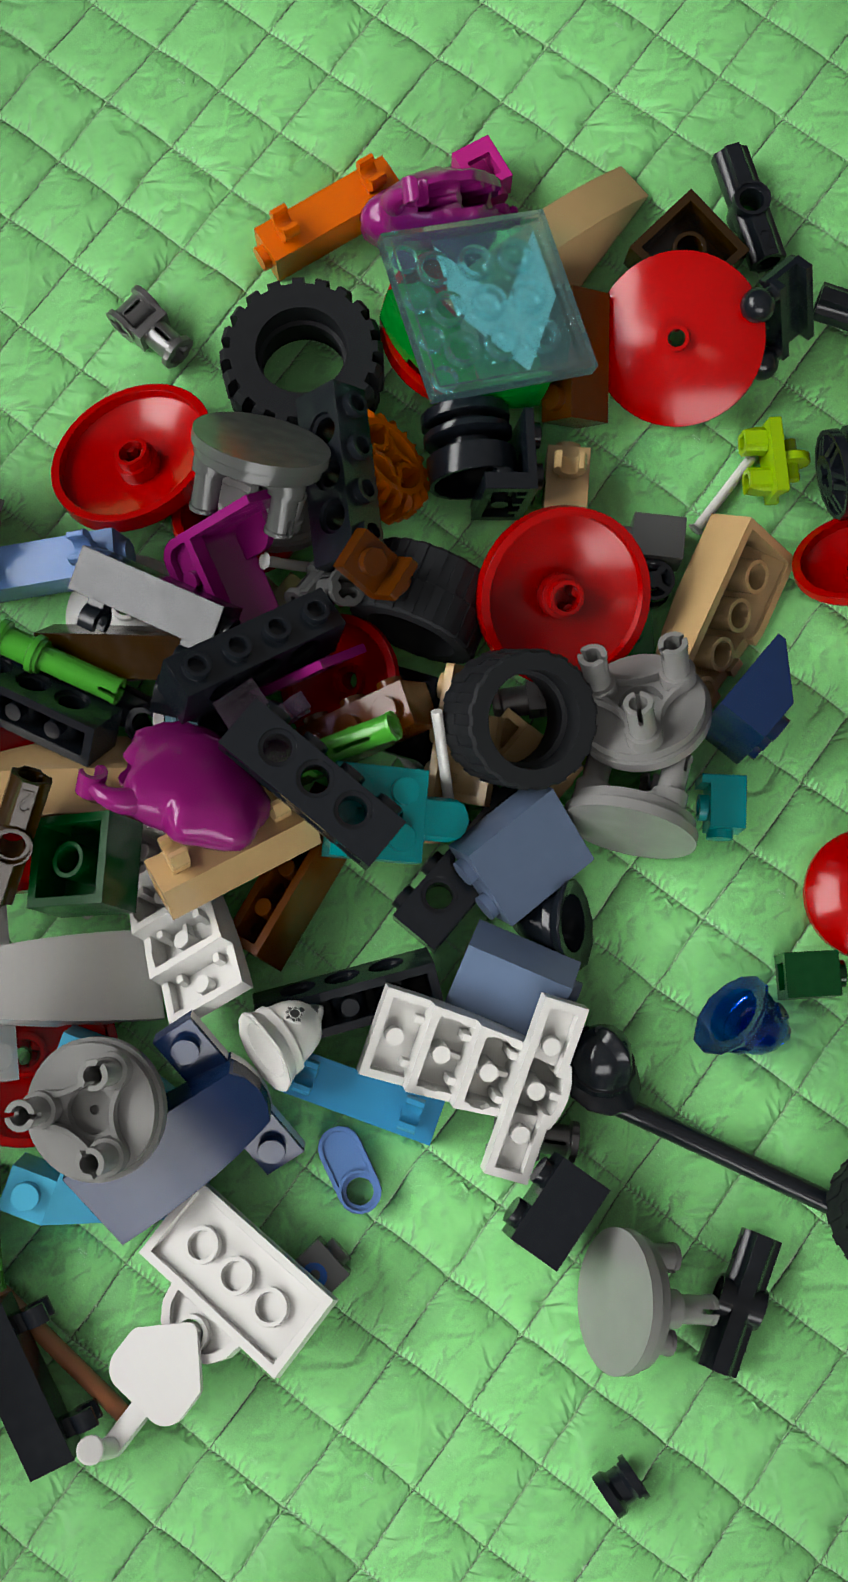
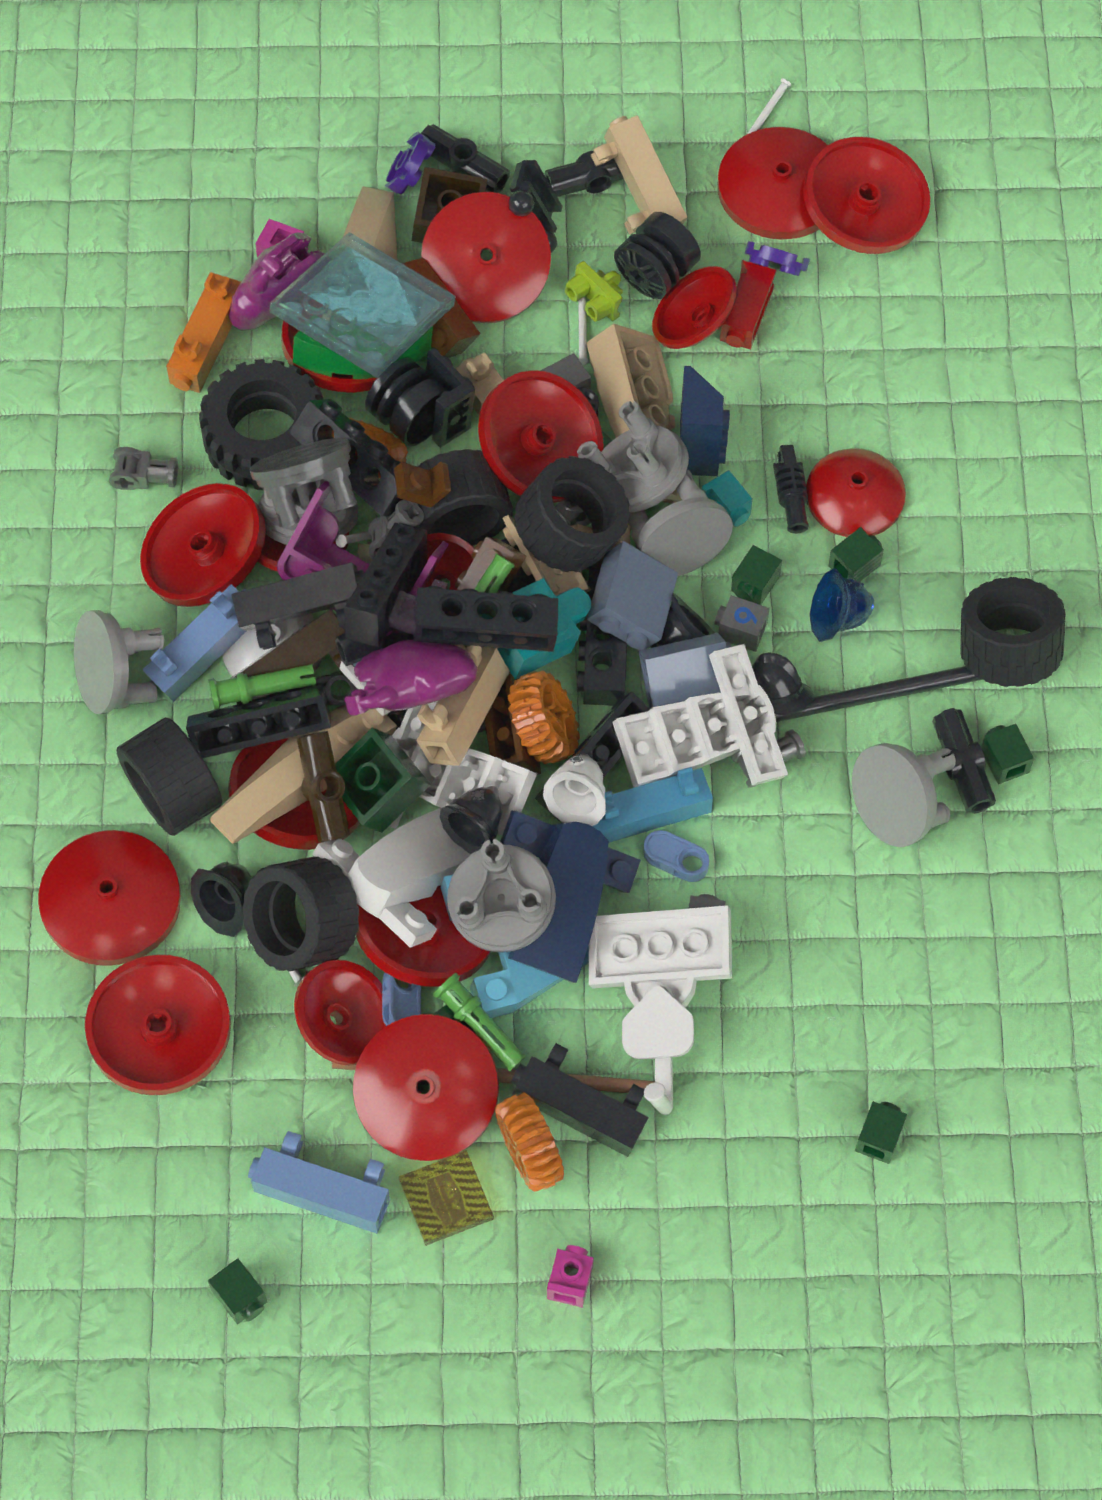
camera: 35 degrees left, 15 degrees down
white piece [431,709,454,799] -> none
black slope [502,1151,611,1272] -> none
black wheel [592,1454,650,1519] -> none
none -> dark purple plate [385,132,435,194]
none -> black piece [439,786,503,854]
none -> orange gear [508,670,580,764]
none -> dark grey brick [714,595,769,652]
none -> dark green brick [731,545,782,605]
none -> black hinge [773,445,809,534]
none -> dark green brick [981,724,1034,784]

